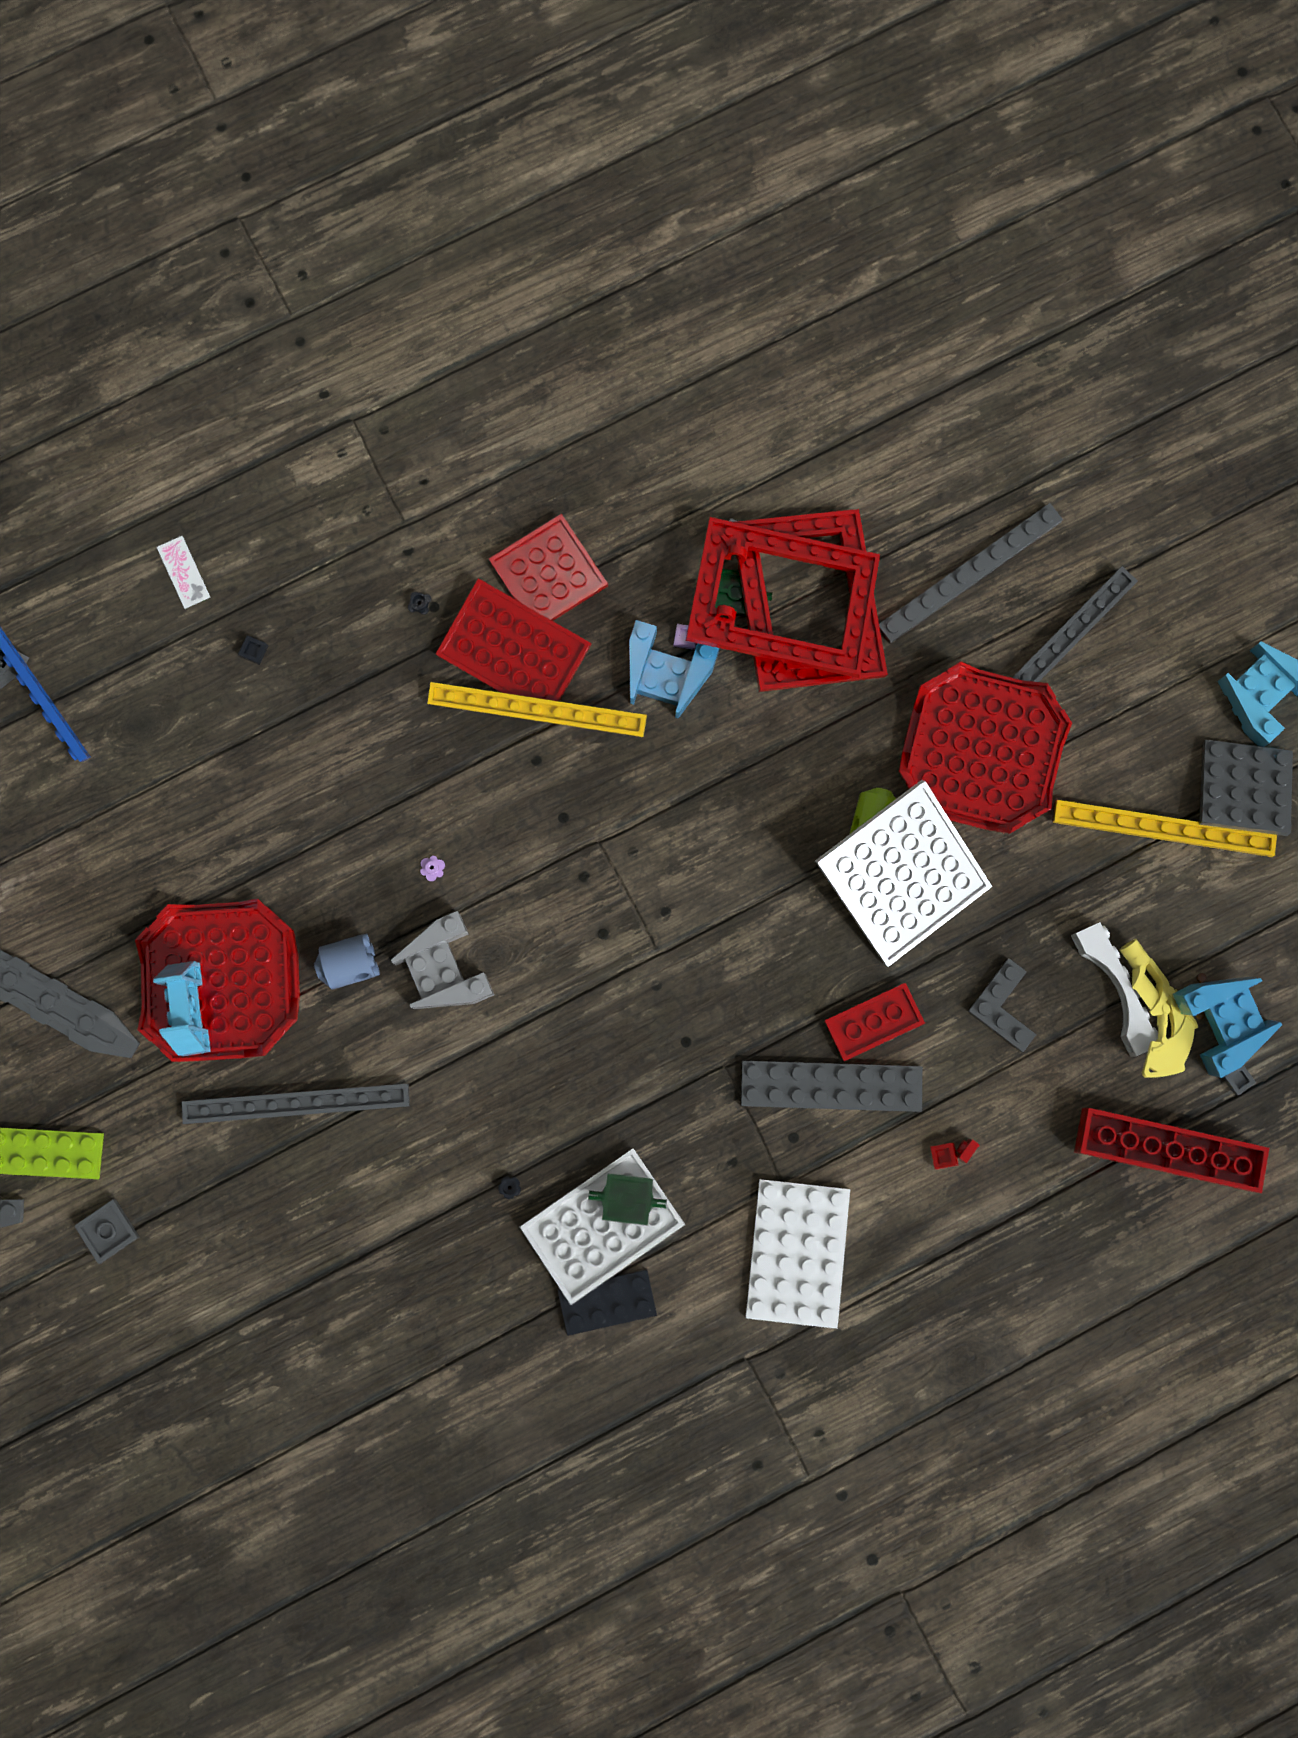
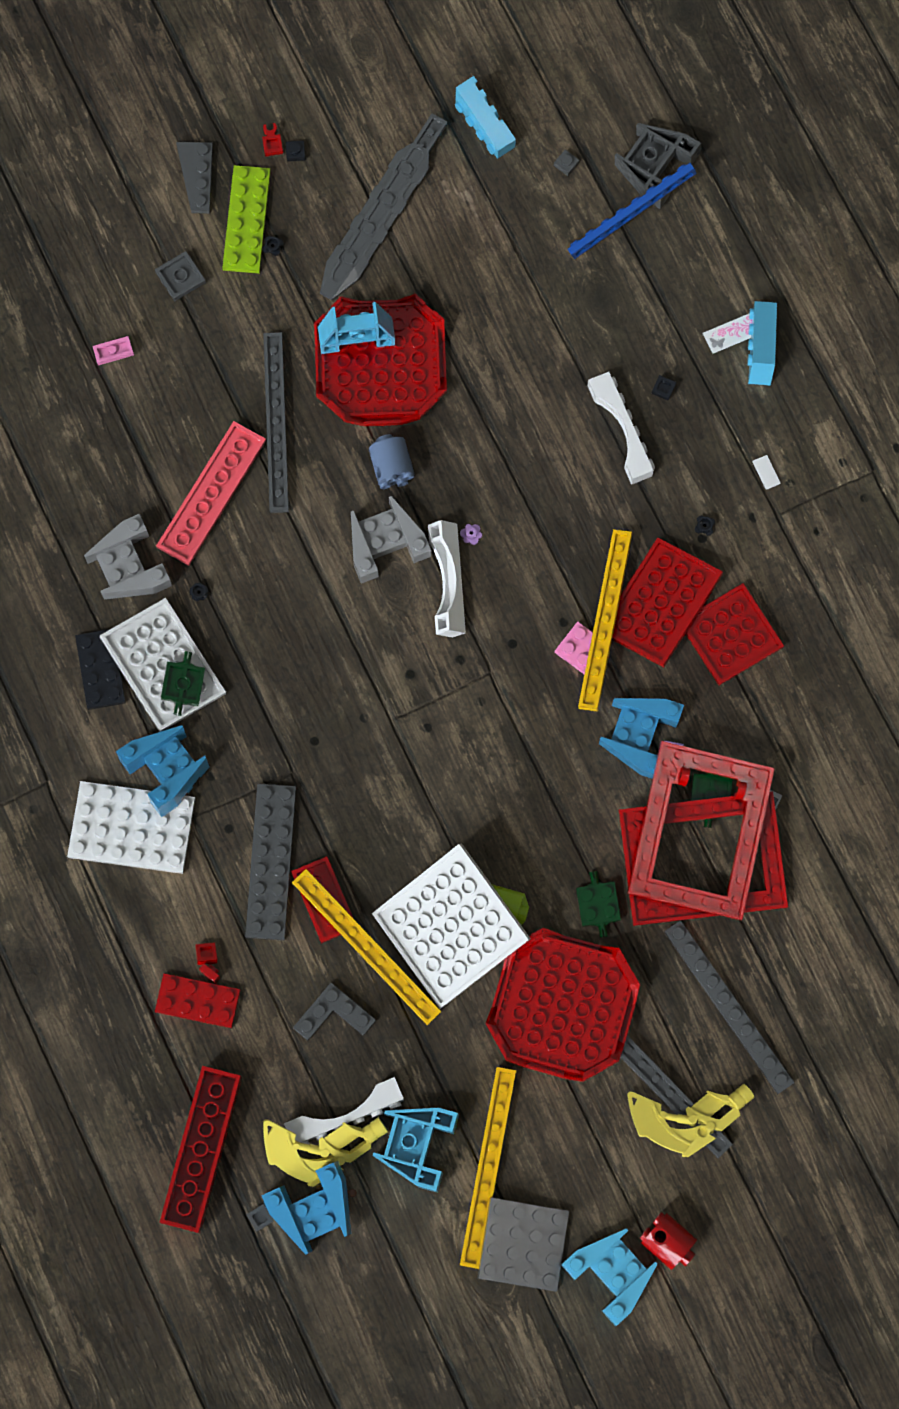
camera: 90 degrees right, 5 degrees down
none -> light grey wedge [84,514,172,599]
none -> bright pink plate [92,336,134,366]
none -> dark azure wedge [116,725,209,817]
none -> red plate [155,973,241,1029]
none -> coral plate [156,421,266,566]
none -> black plate [262,236,283,256]
none -> yellow plate [292,869,441,1025]
none -> medium azure wedge [373,1108,459,1193]
none -> white arch [428,520,466,637]
none -> bright pink plate [554,622,593,674]
none -> dark green plate [576,871,621,938]
none -> white arch [587,372,655,485]
none -> light yellow piece [627,1084,754,1157]
none -> red cylinder [640,1212,697,1270]
none -> medium azure wedge [747,301,777,385]
none -> white sticker [752,455,780,490]

